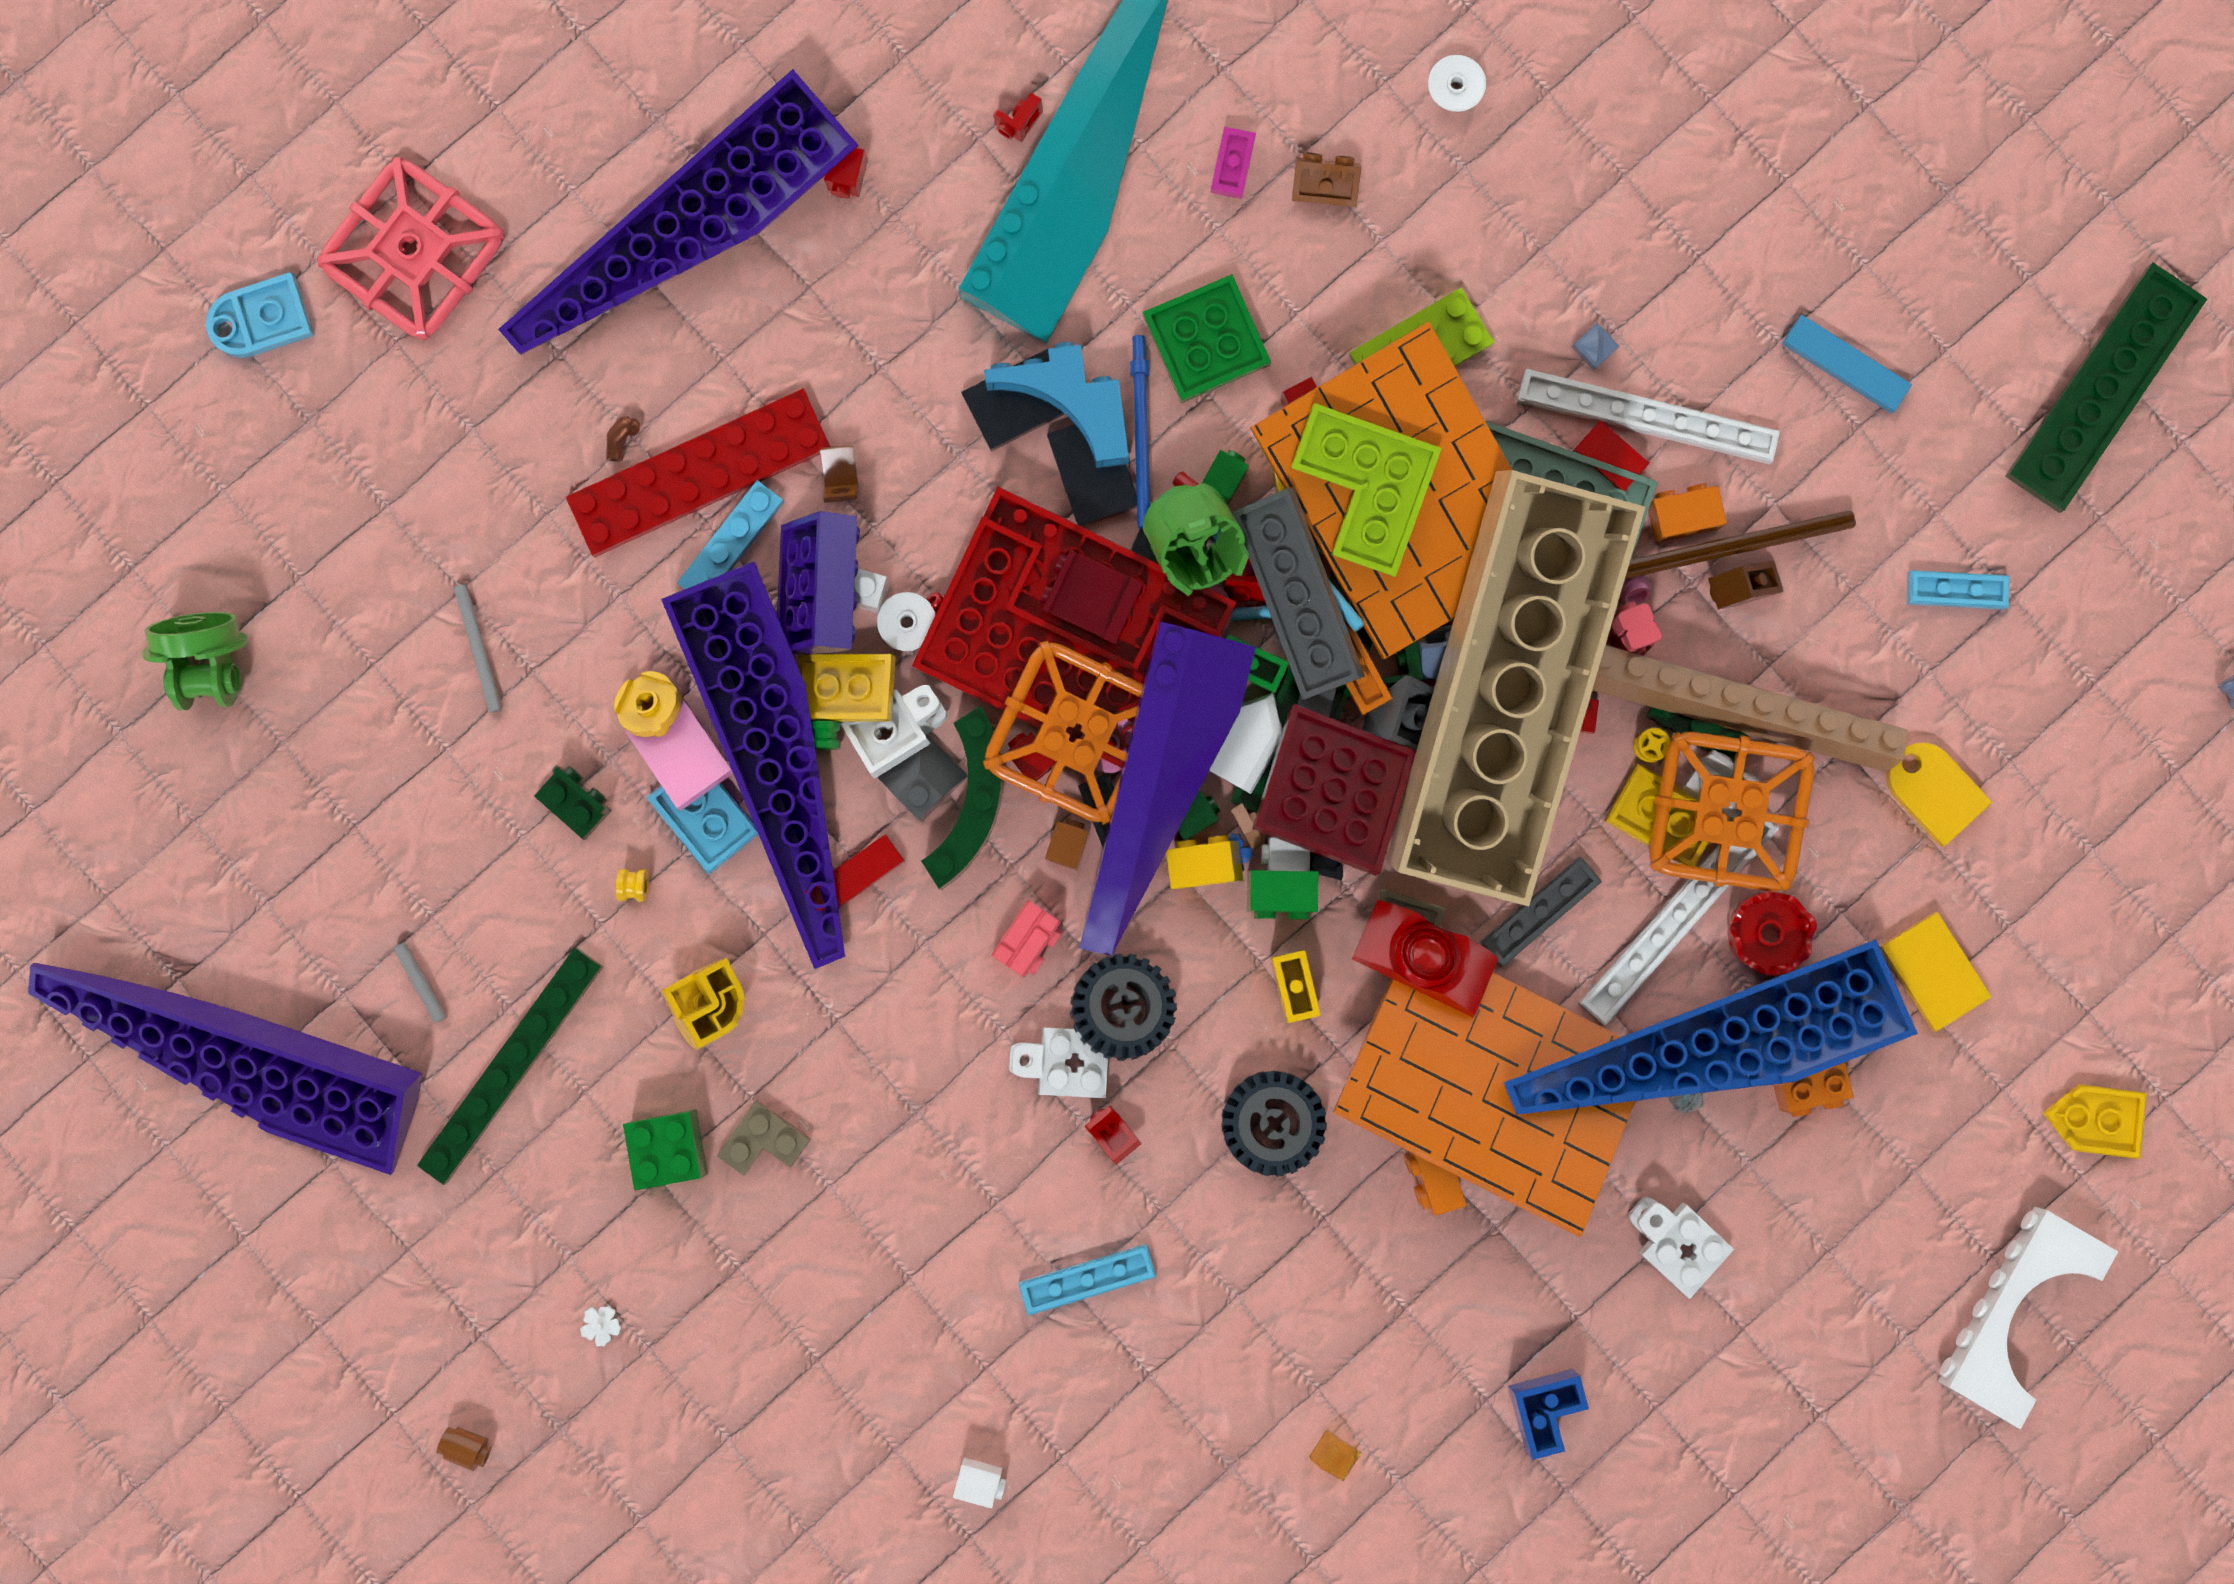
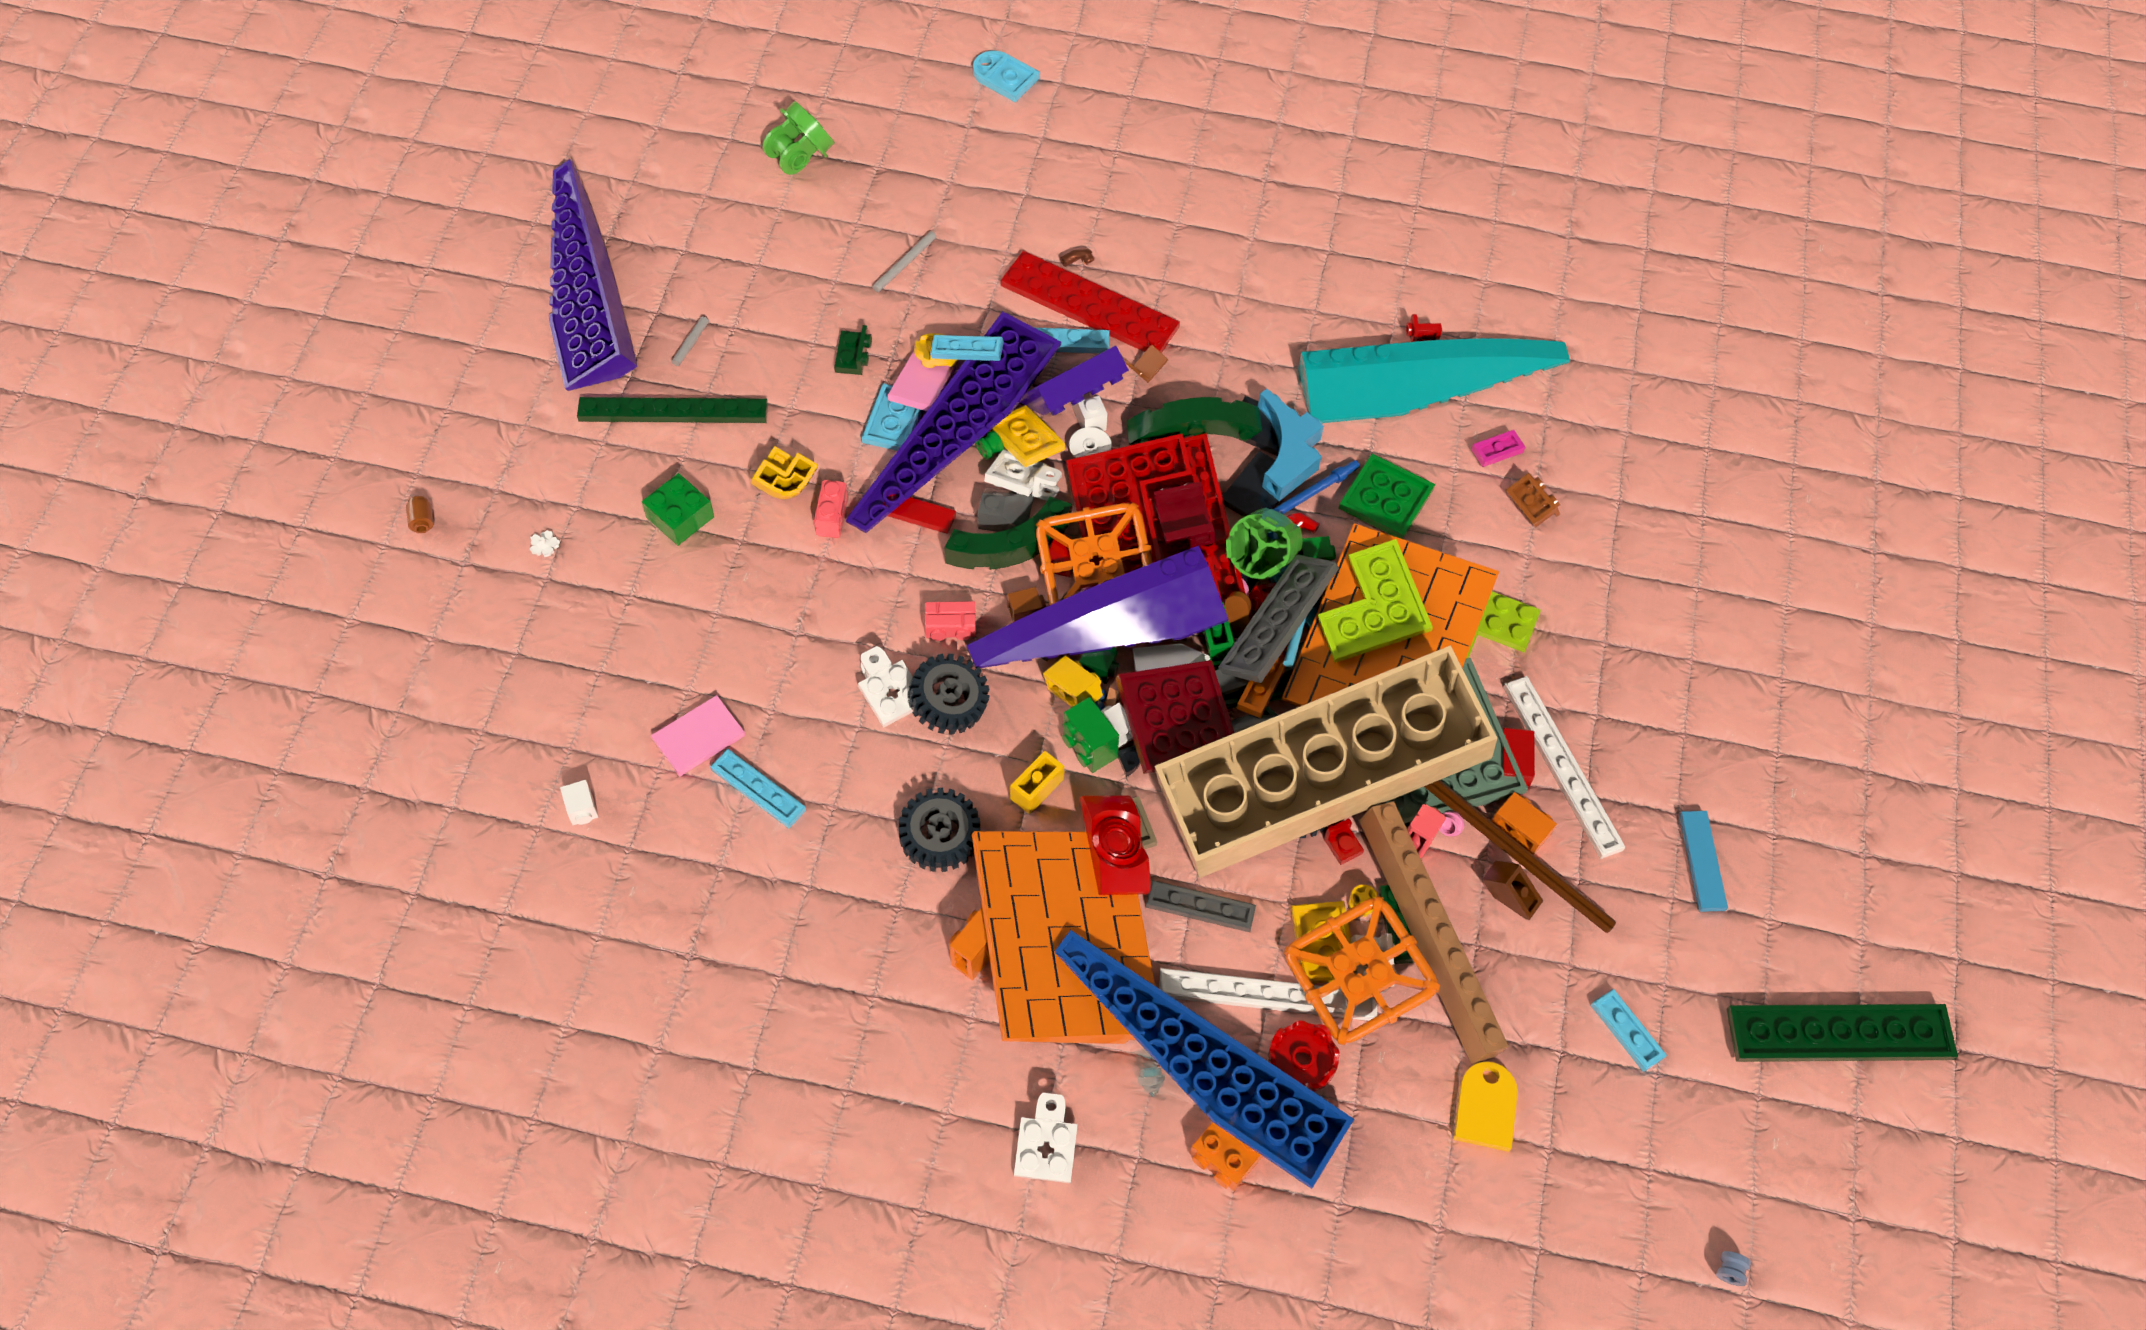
camera: 50 degrees right, 25 degrees down
coral plate [317,157,505,340] -> none
dark purple wedge [498,69,858,355] -> none
yellow wheel [616,869,649,902] -> none
dark tan plate [717,1101,811,1175] -> none
red brick [824,148,868,199] -> none
red bracket [1085,1106,1142,1165] -> none
clear yellow slope [1310,1430,1361,1481] -> none
white piece [1428,55,1486,112] -> none
blue brick [1508,1369,1589,1460] -> none
sand blue tile [1572,323,1620,370] -> none
yellow tile [1879,912,1992,1032] -> none
none -> bright pink tile [651,695,745,777]
none -> coral brick [814,480,848,538]
none -> medium azure tile [930,335,1003,361]
none -> dark green brick [1126,397,1262,445]
none -> dark orange tile [1225,591,1252,638]
none -> red arm [1286,513,1320,534]

